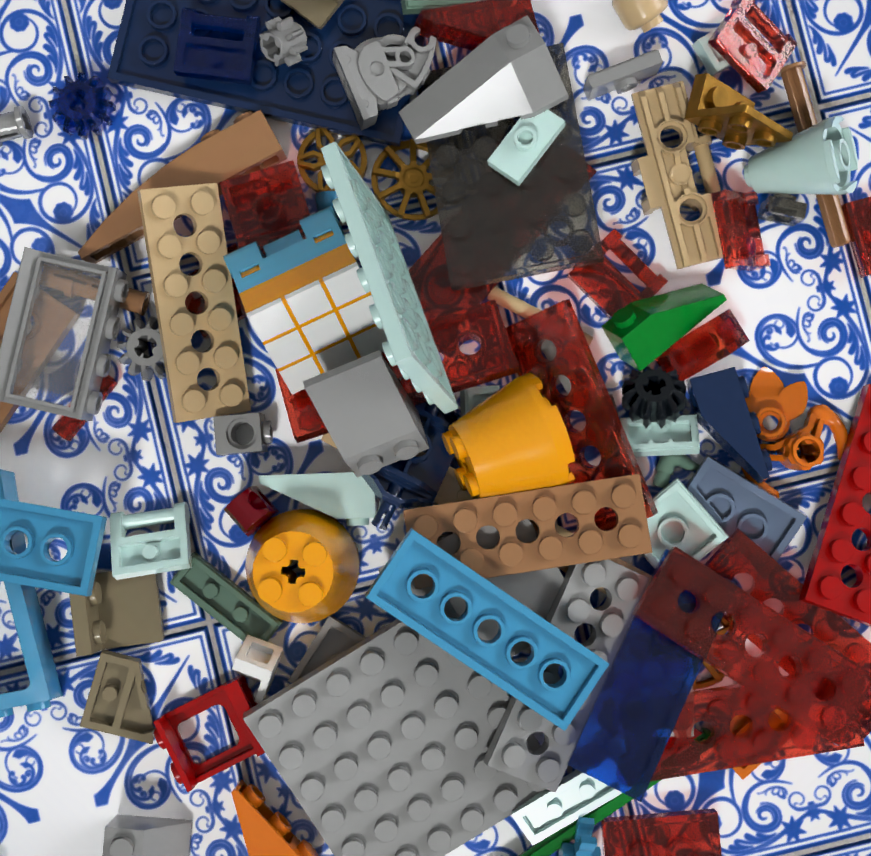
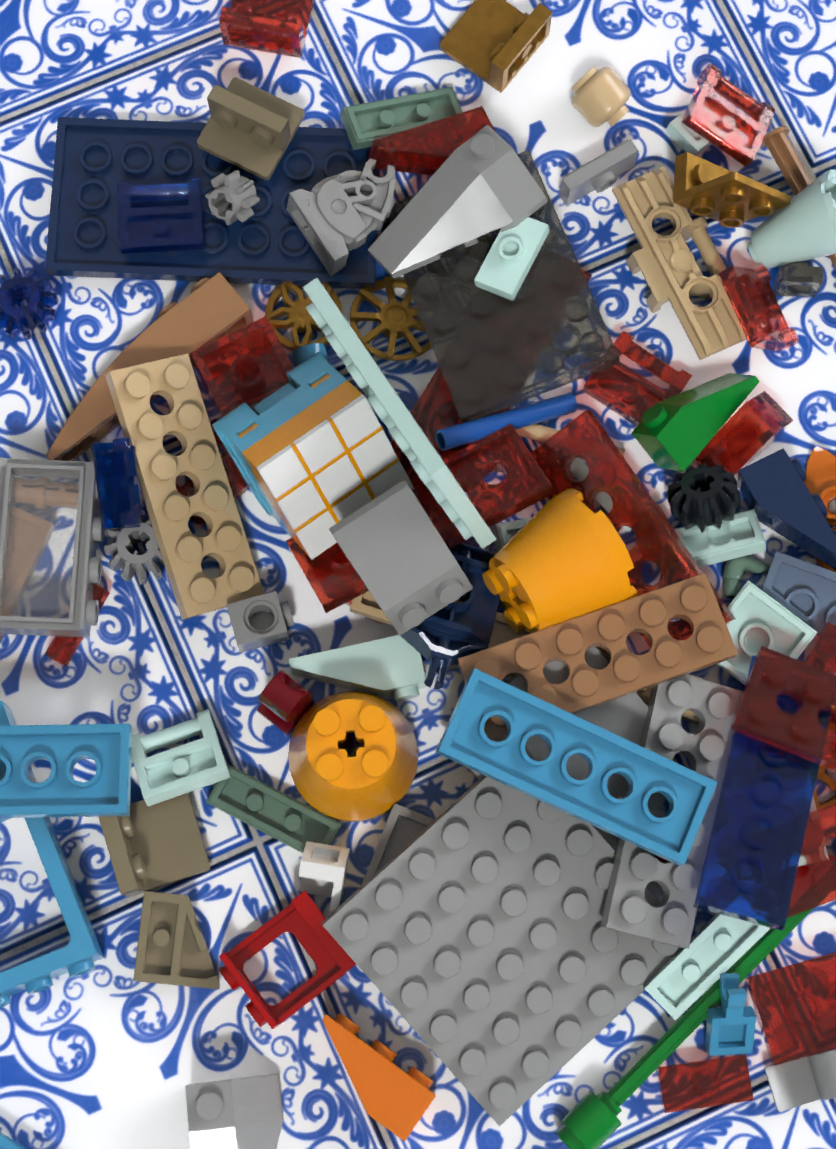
camera: 20 degrees left, 10 degrees down
none -> clear blue hinge [91,438,145,529]
none -> blue piece [436,392,577,451]

